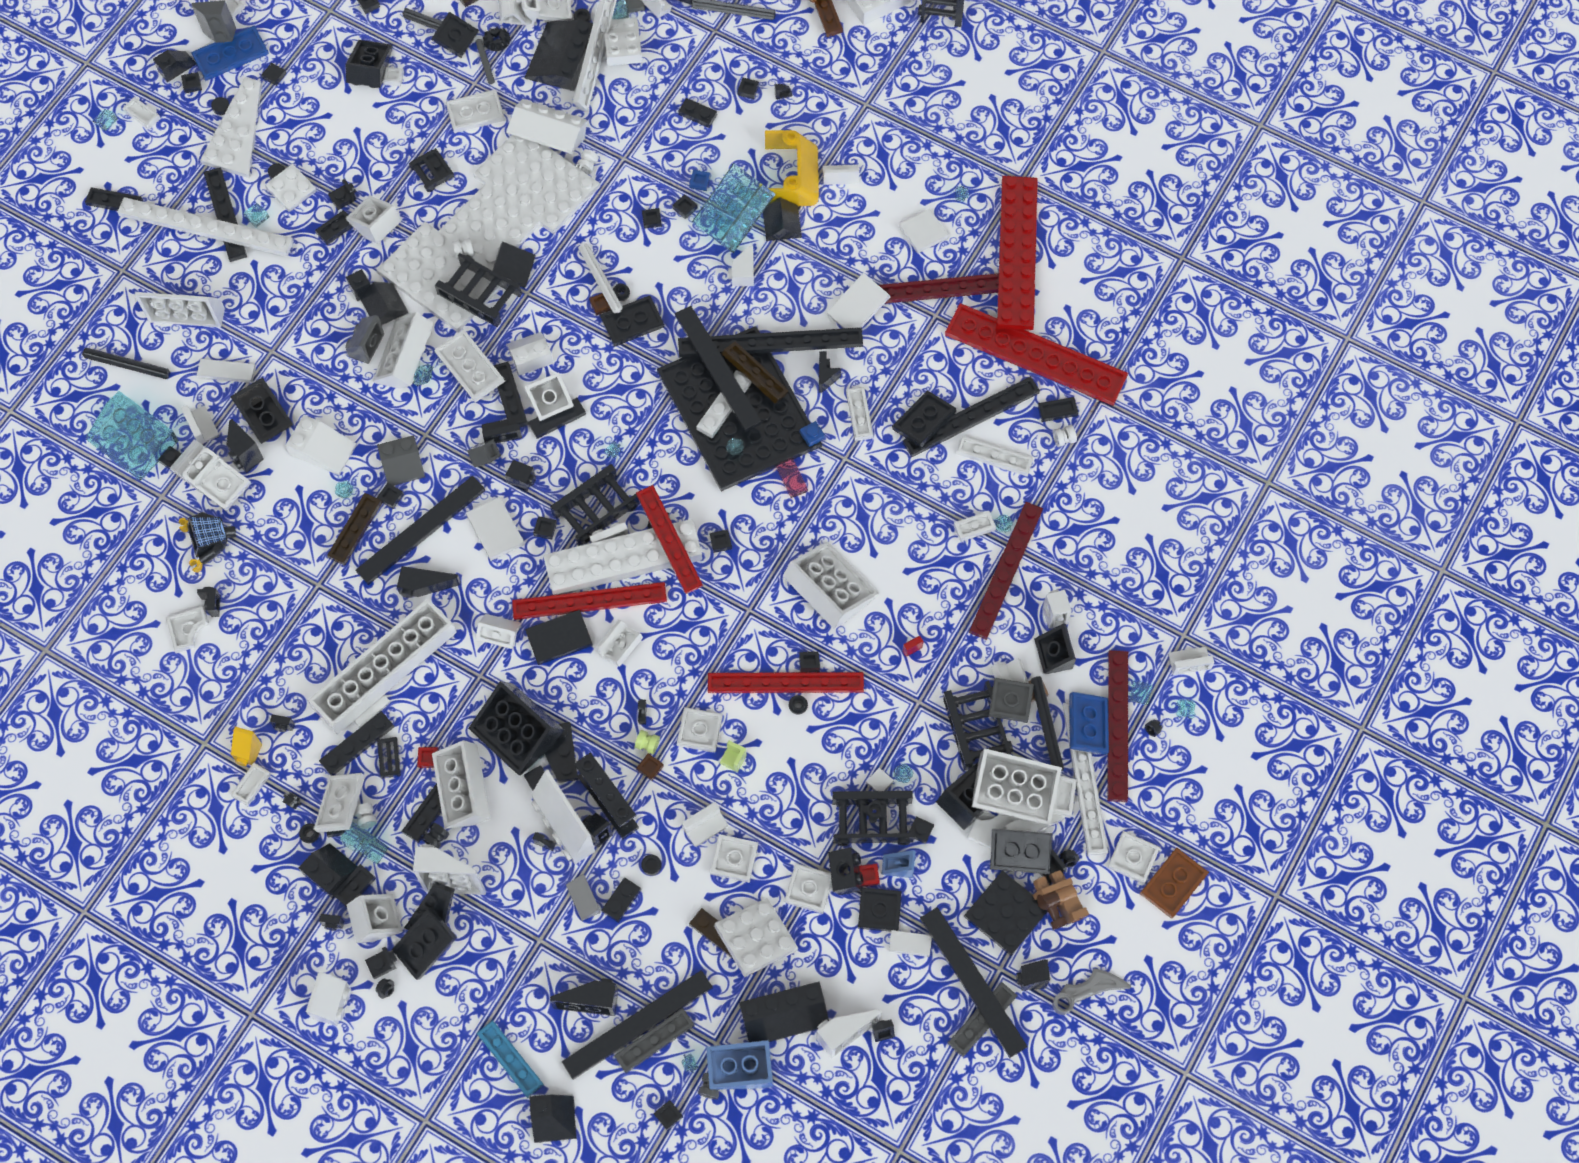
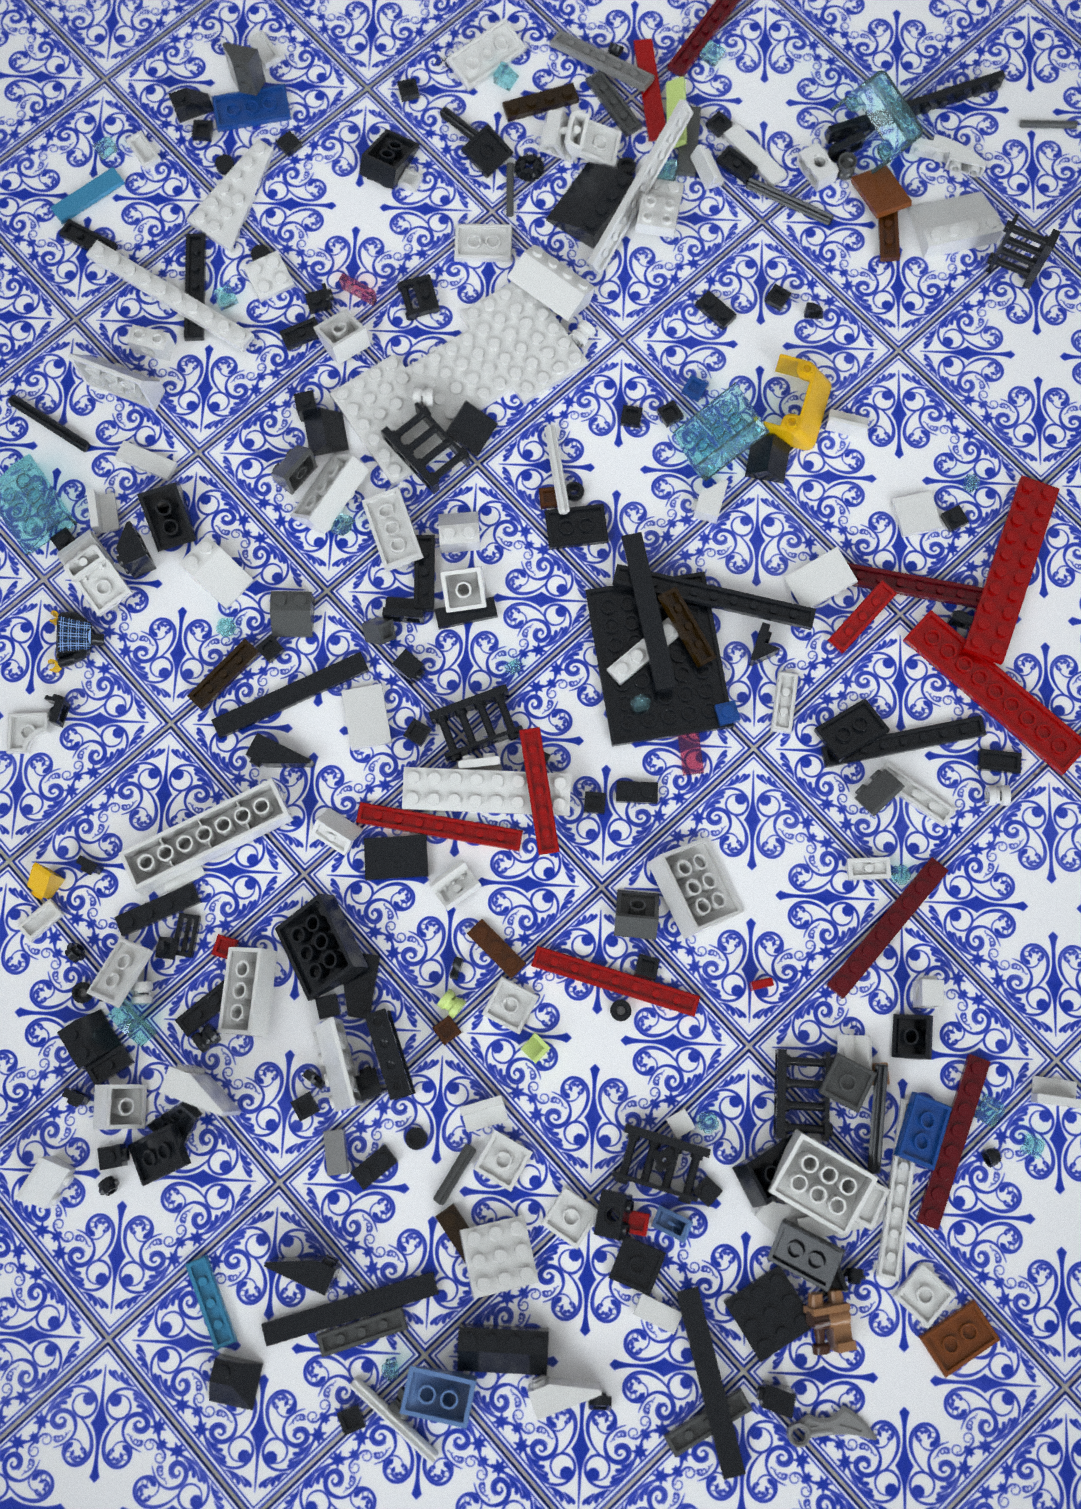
camera: 20 degrees right, 10 degrees up
none -> dark azure tile [50,167,125,225]
none -> white brick [127,325,175,362]
none -> black plate [155,936,179,960]
none -> black plate [290,1091,321,1122]
none -> clear pink tile [339,273,377,306]
none -> white axle [350,1377,439,1463]
none -> dark grey axle [433,1144,476,1206]
none -> reddish brown plate [467,919,526,979]
none -> dark grey slope [614,889,659,940]
none -> black plate [616,781,658,804]
none -> red tile [827,580,897,654]
none -> dark grey slope [854,769,905,816]
none -> black plate [940,505,969,533]
none -> black plate [947,610,974,630]

